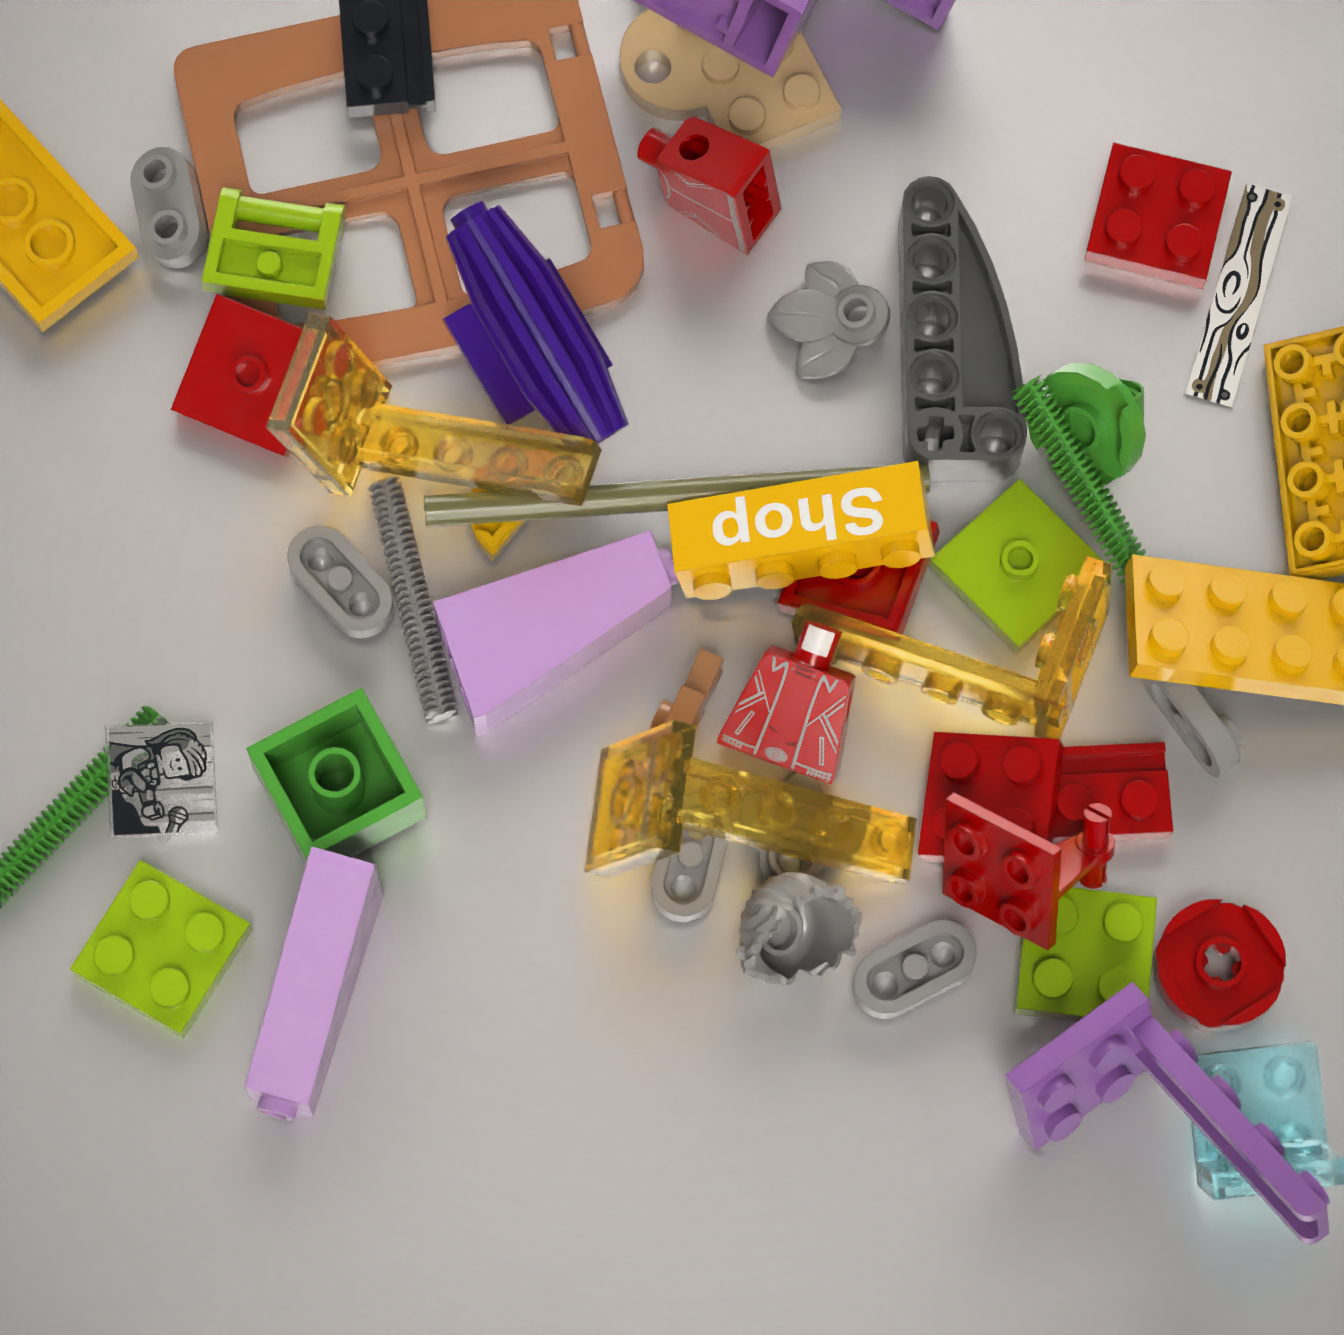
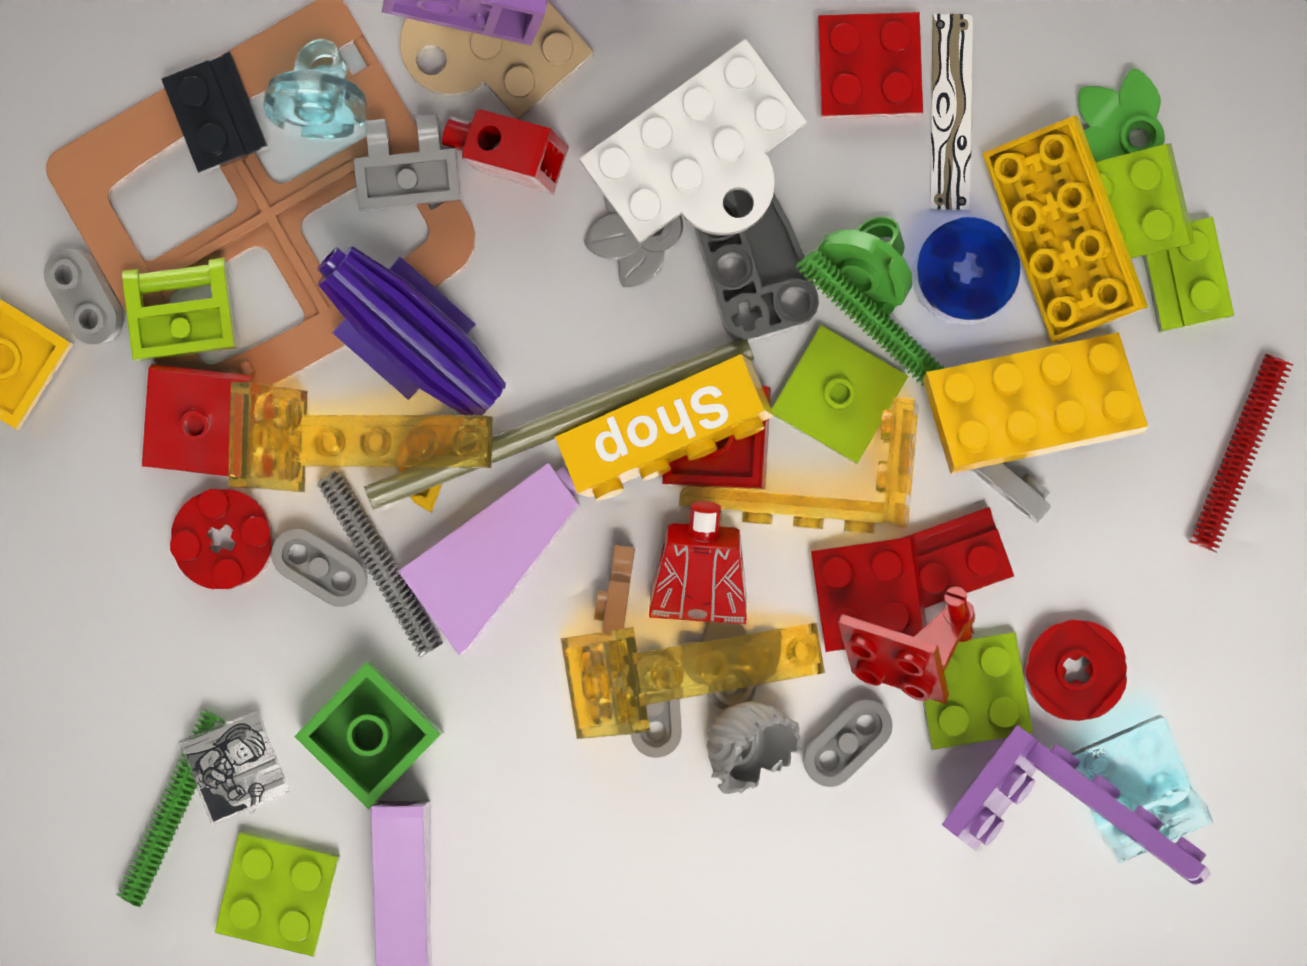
camera: 15 degrees left, 15 degrees up
none -> red plate [170,489,274,589]
none -> clear light blue tile [263,39,367,140]
none -> light grey plate [354,114,462,211]
none -> white plate [579,39,807,244]
none -> clear blue brick [912,217,1021,325]

